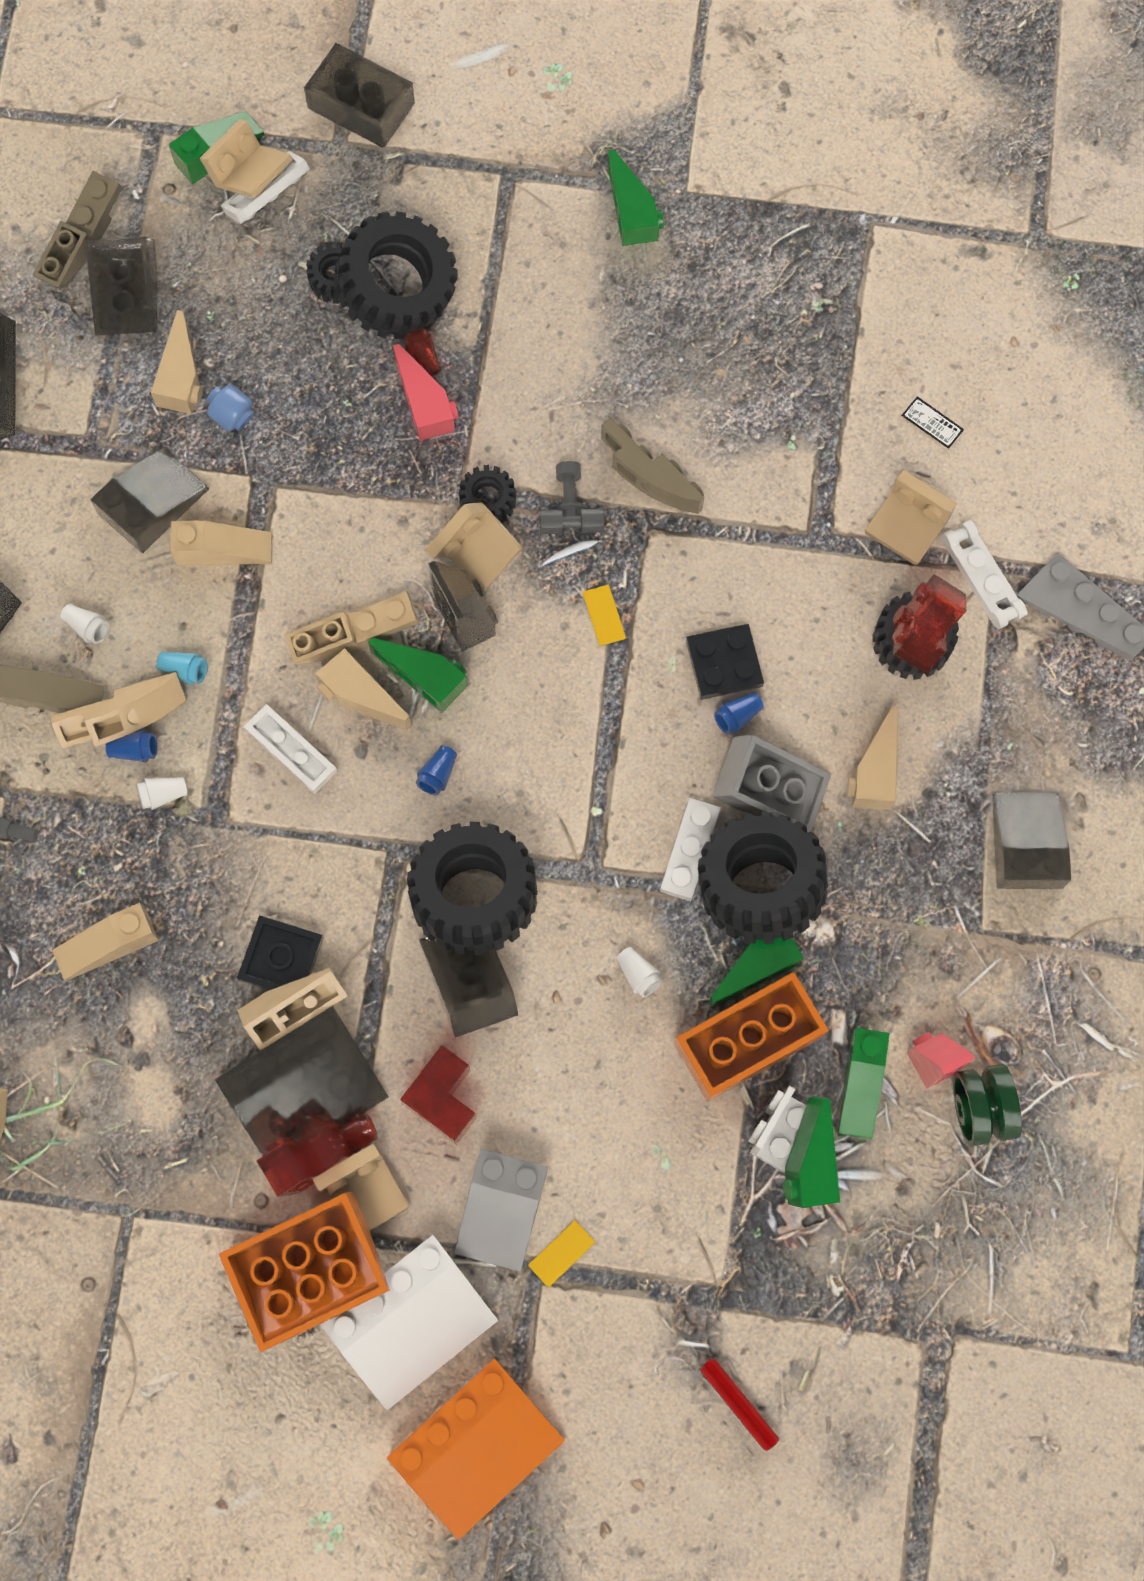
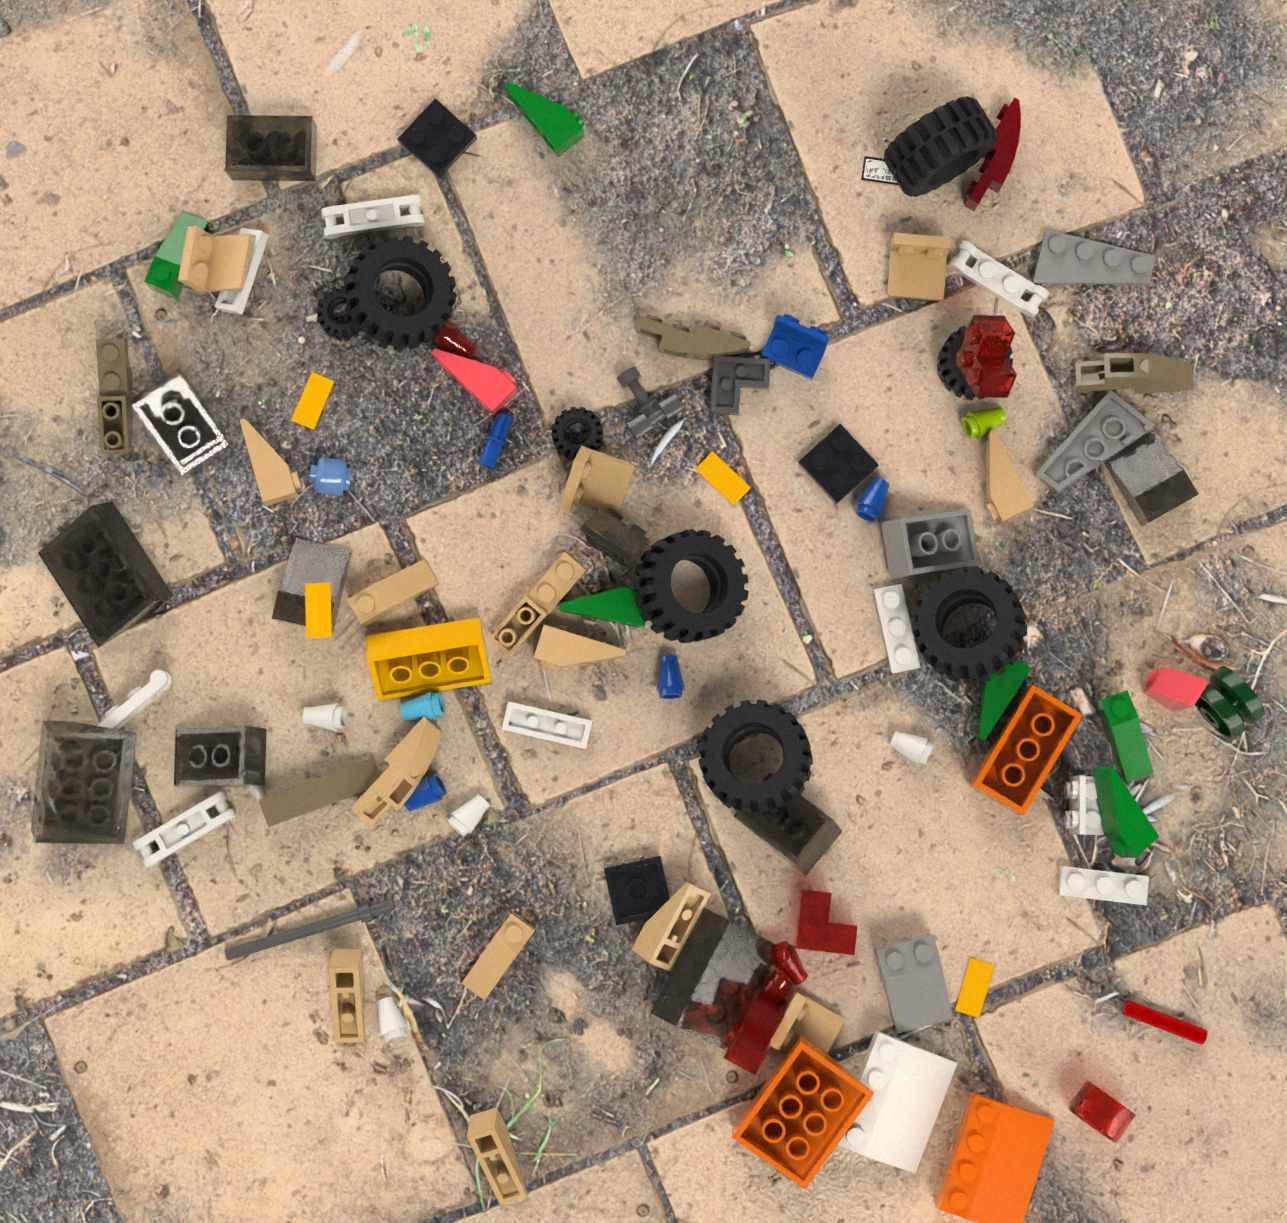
camera: 25 degrees left, 10 degrees up
none -> yellow sticker [291,372,335,430]
none -> yellow sticker [305,583,332,638]
none -> white plate [321,195,425,239]
none -> yellow slope [366,617,491,701]
none -> black plate [397,99,477,179]
none -> blue axle [478,412,513,470]
none -> black tyre [633,529,749,643]
none -> dark grey plate [710,356,771,416]
none -> blue bracket [760,314,830,380]
none -> clear red cone [769,941,808,985]
none -> black tyre [884,96,997,197]
none -> lime cone [961,406,1006,439]
none -> dark red slope [965,97,1021,212]
none -> light grey wing [1035,390,1155,494]
none -> white plate [1058,866,1149,905]
none -> clear red piece [1068,1080,1136,1143]
none -> dark tan slope [1075,353,1193,394]

